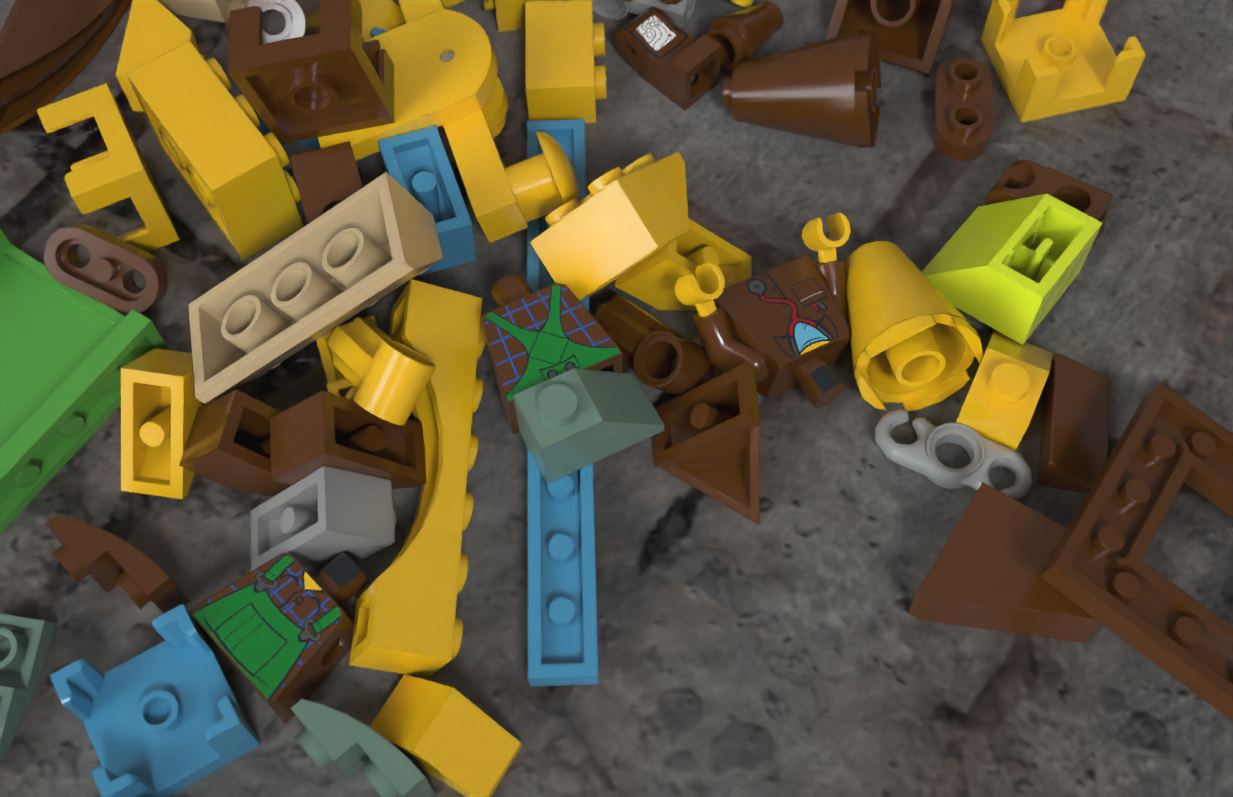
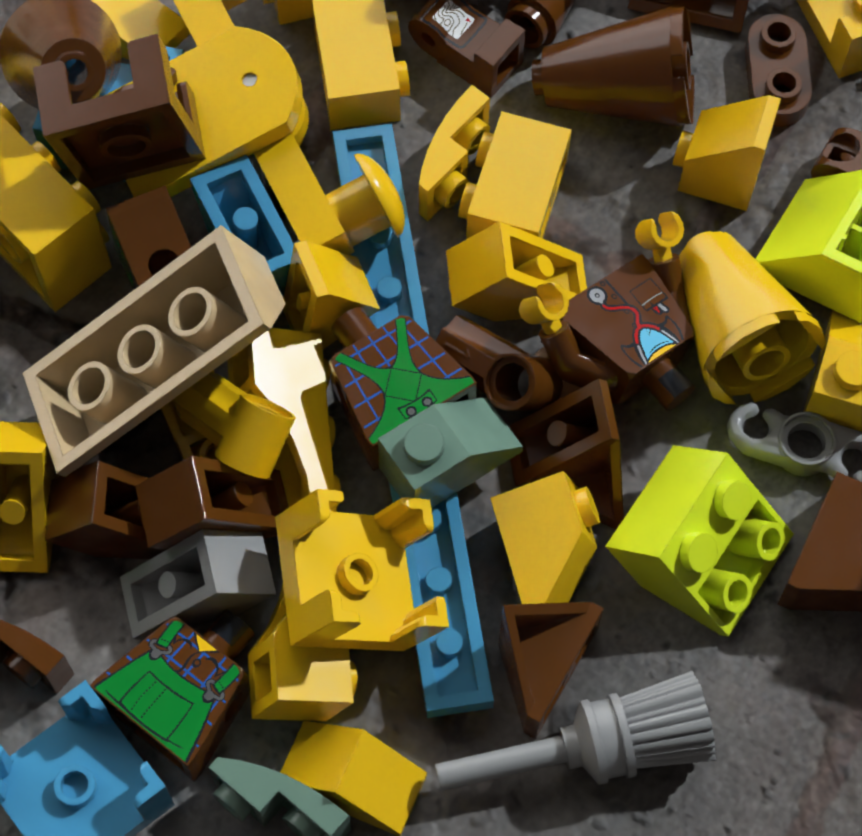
camera: 10 degrees left, 5 degrees up
yellow slope [530,152,689,301] -> none
none -> yellow panel [275,489,449,651]
none -> yellow slope [283,240,380,349]
none -> yellow slope [419,85,490,221]
none -> light grey piece [435,670,716,791]
none -> yellow brick [458,111,572,239]
none -> yellow slope [490,471,600,604]
none -> reddish brown slope [498,602,604,739]
none -> neon yellow slope [605,445,794,637]
none -> yellow slope [672,95,781,211]

